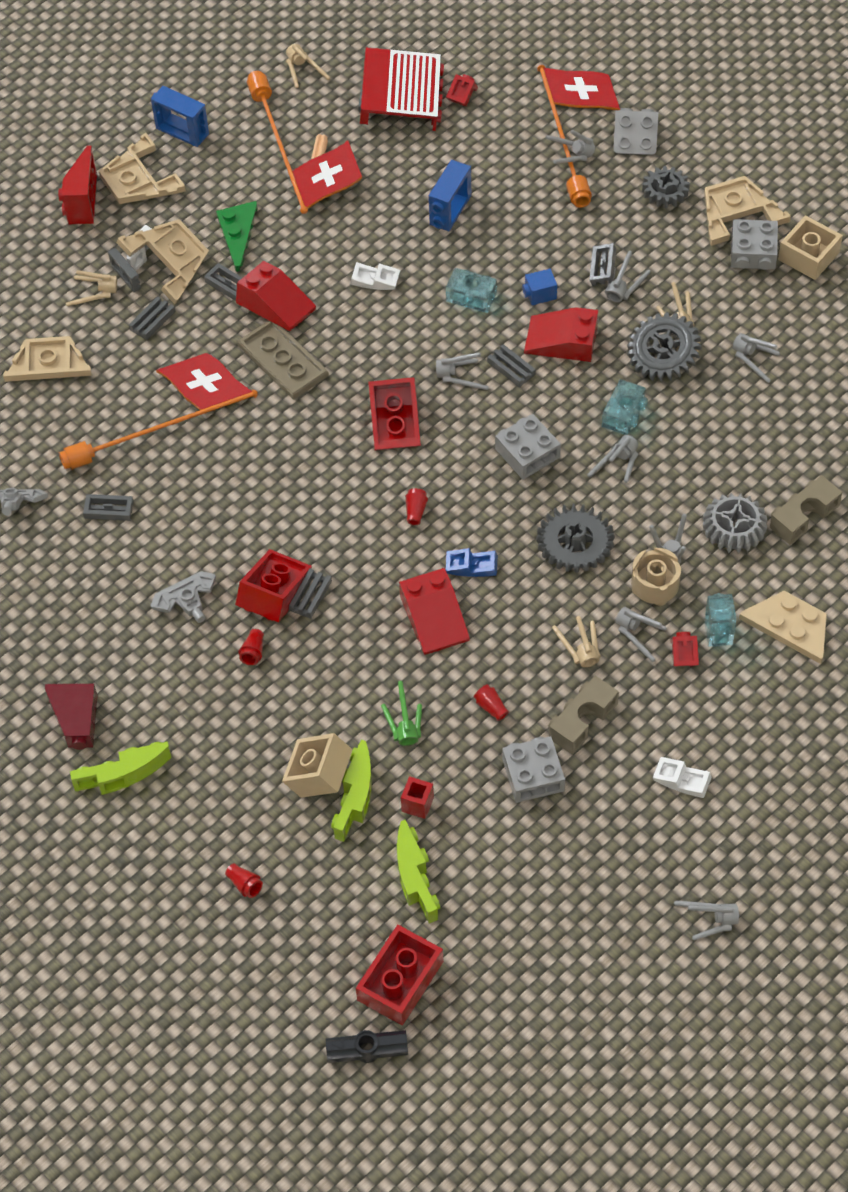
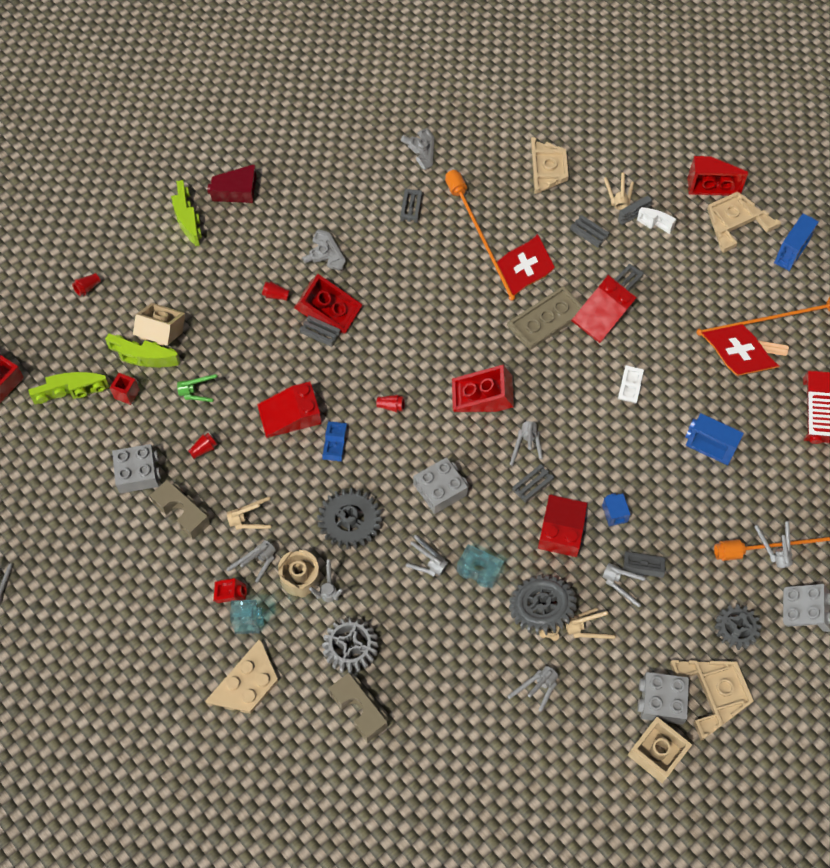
camera: 90 degrees right, 5 degrees up
tan wing [116,219,209,305] -> none
green wing [216,201,258,272] -> none
clear light blue brick [446,268,497,313] -> none
white slope [653,757,712,798] -> none

